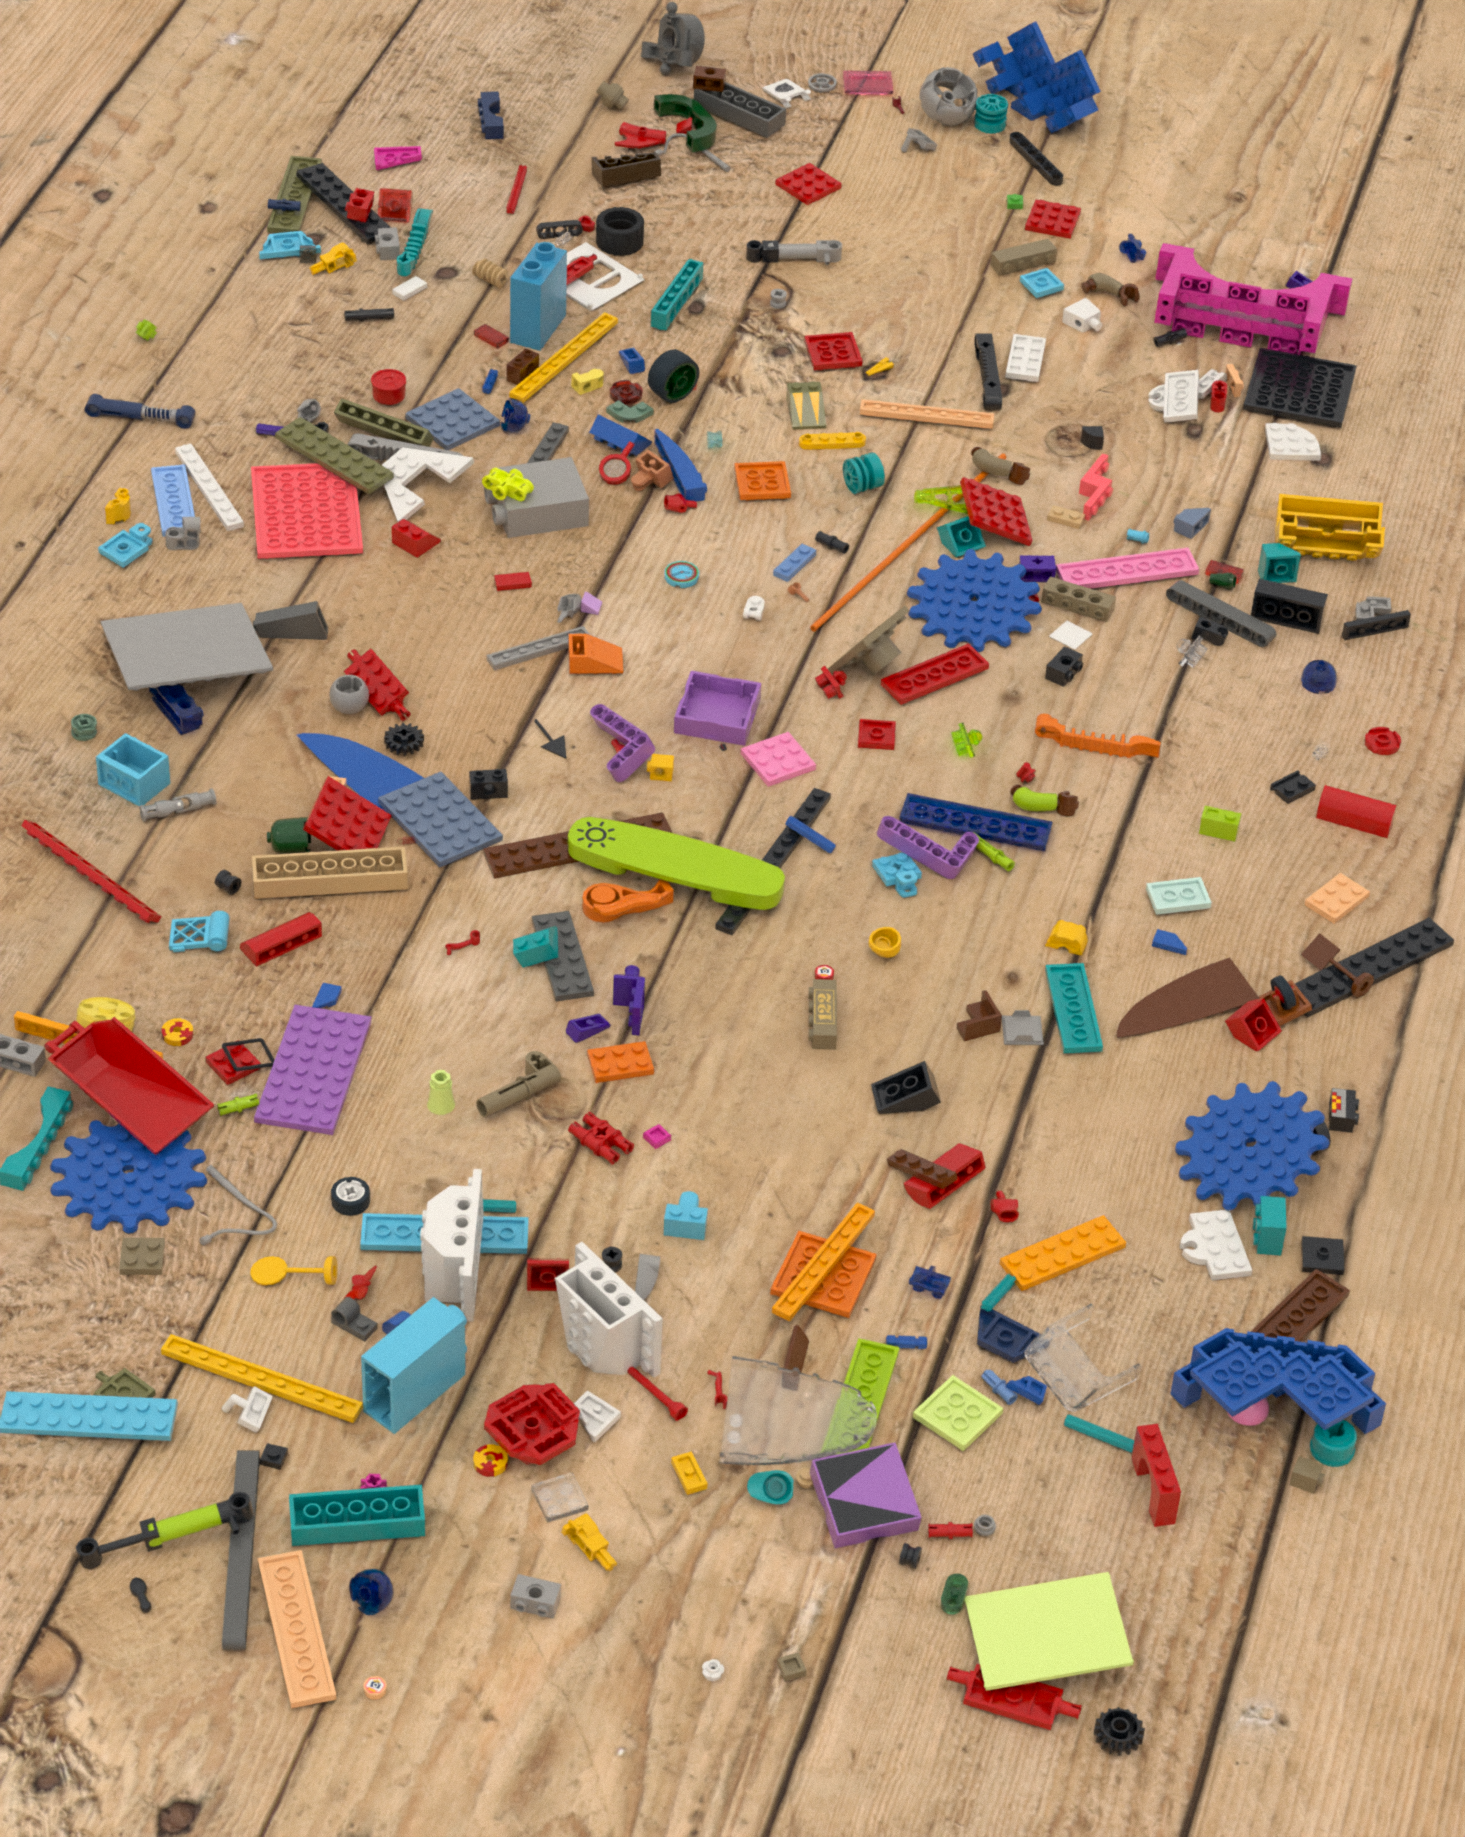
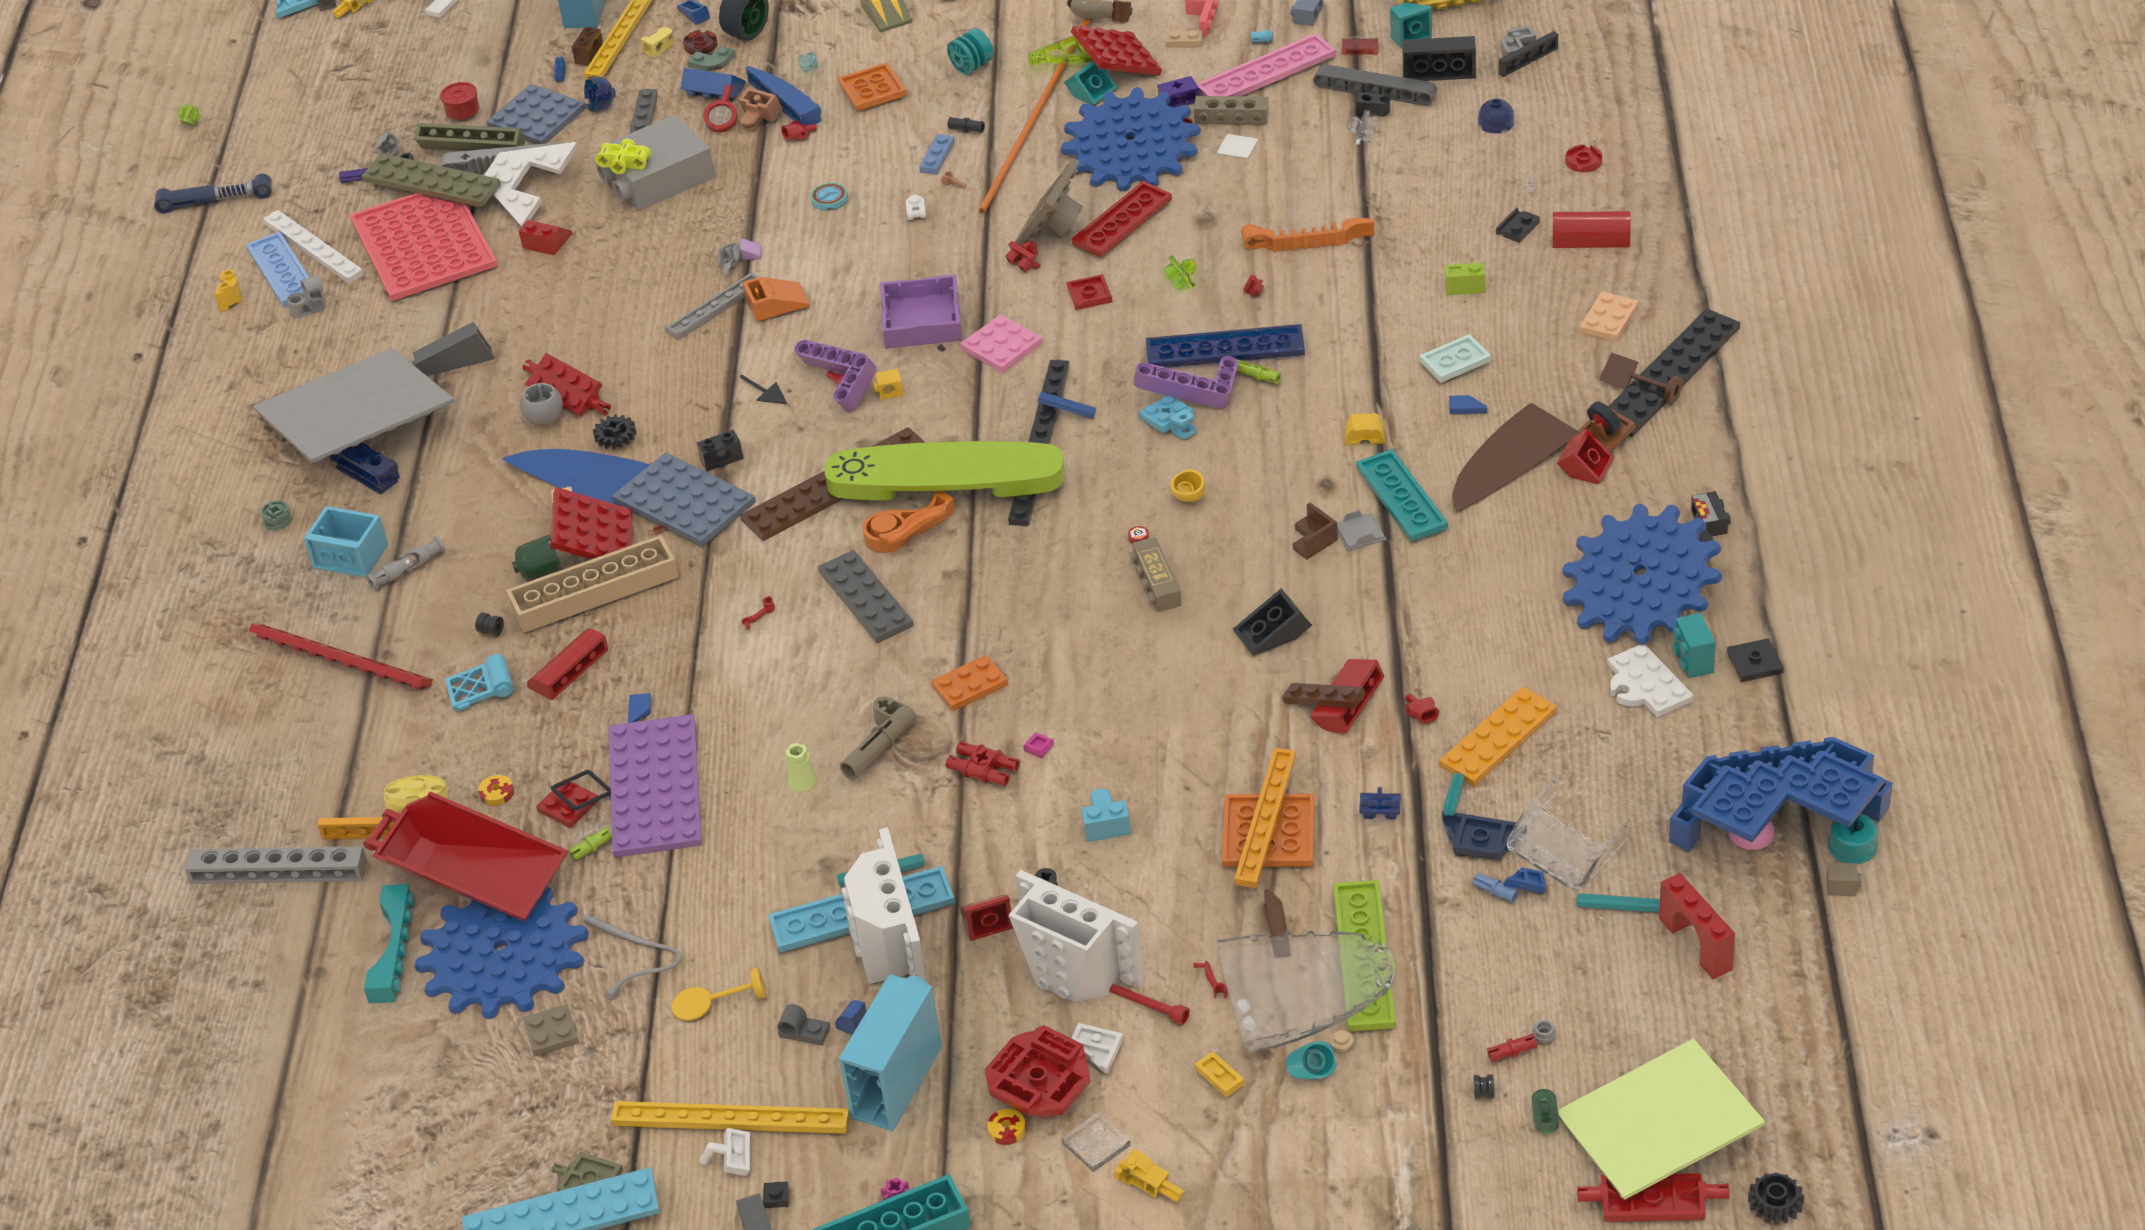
camera: 10 degrees left, 0 degrees up
medium azure plate [98,523,152,568] -> none
black wheel [331,1177,370,1216] -> none
black pin [344,308,394,322] -> none
red piece [344,1265,377,1300] -> none
clear red tile [474,324,509,349] -> none
red tile [494,572,532,591] -> none
teal slope [513,926,558,968] -> none
dark purple slope [566,1013,611,1043] -> none
dark purple plate [613,965,645,1036] -> none
light grey piece [635,1254,660,1300] -> none
yellow plate [799,432,866,450] -> none
medium lavender tile [810,1442,922,1548] -> none
blue axle [886,1335,927,1349] -> none
yellowish green plate [913,1375,1003,1451] -> none
lime piece [1010,784,1079,816] -> none
black brick [1045,646,1083,687] -> none
dark green cone [1209,572,1237,590] -> none
reddish brown plate [1251,1269,1350,1342] -> none

